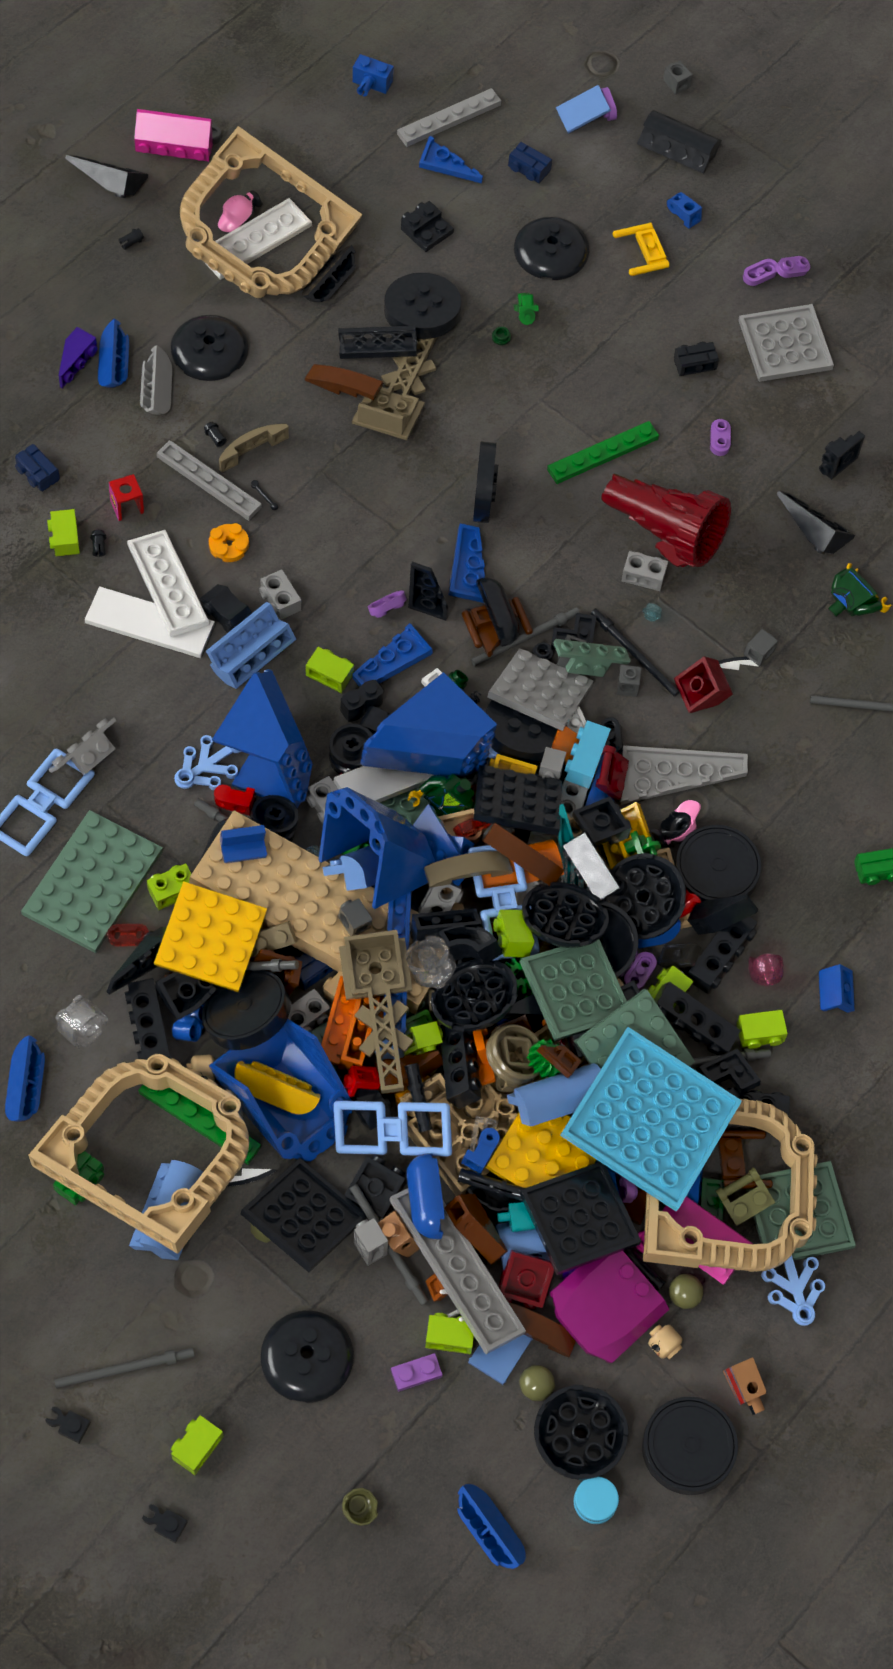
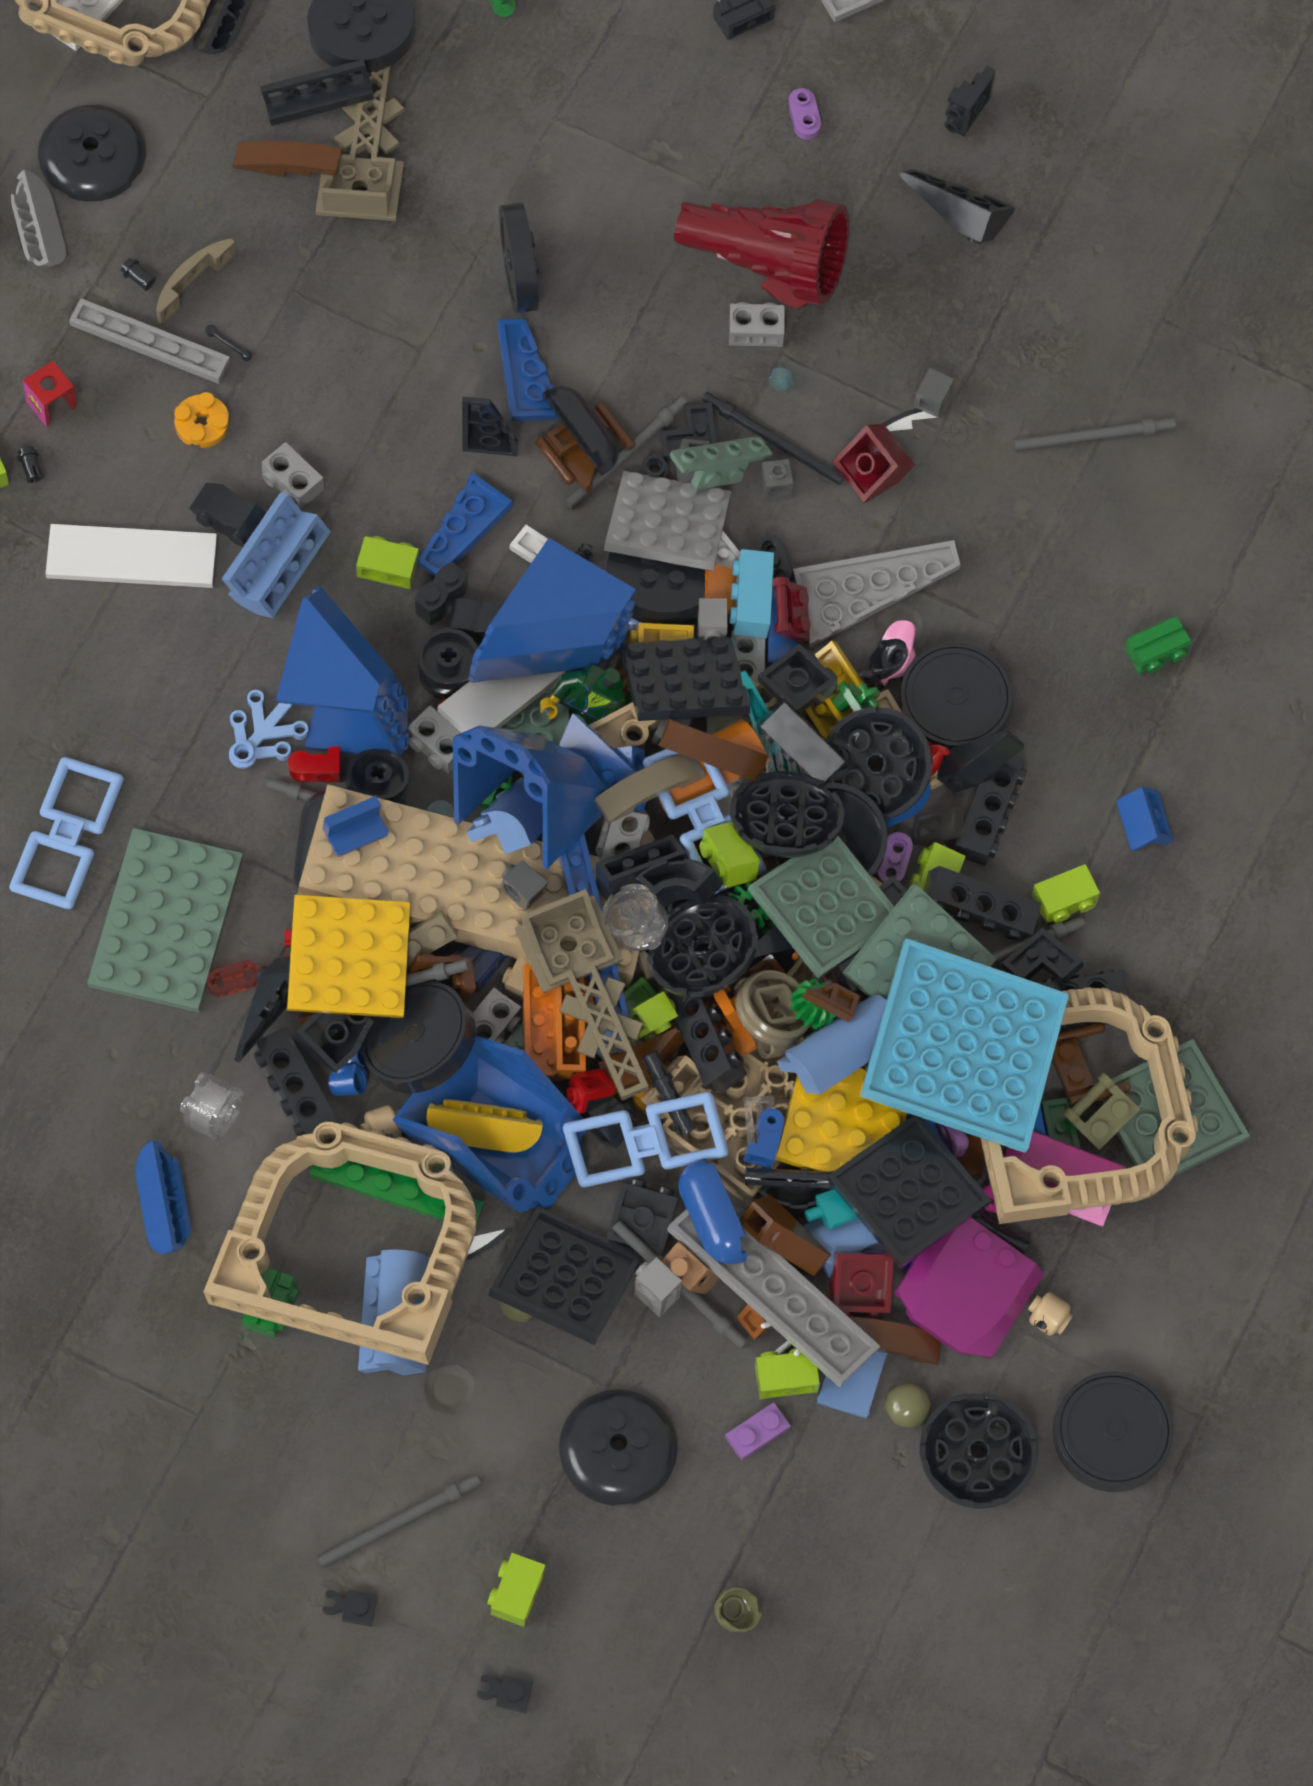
camera: 15 degrees left, 5 degrees up
light grey bracket [48,717,117,775] -> none
white tile [127,530,209,637] -> none
lime brick [147,864,191,911] -> none
medium lavender plate [368,590,407,618] -> none
dark green plate [449,670,468,689] -> none
clear red beam [453,818,491,838] -> none
blue brick [457,1484,526,1569] -> none
dark green plate [492,326,511,345] -> none
green plate [547,421,659,484] -> none
medium azure head [574,1477,619,1524] -> none
olive hair [669,1274,704,1309] -> none
medium nougat torso [723,1357,766,1415] -> none
clear pink helmet [748,954,784,986] -> none
light blue plant [761,1255,825,1326] -> none
dark green torso [828,563,892,617] -> none

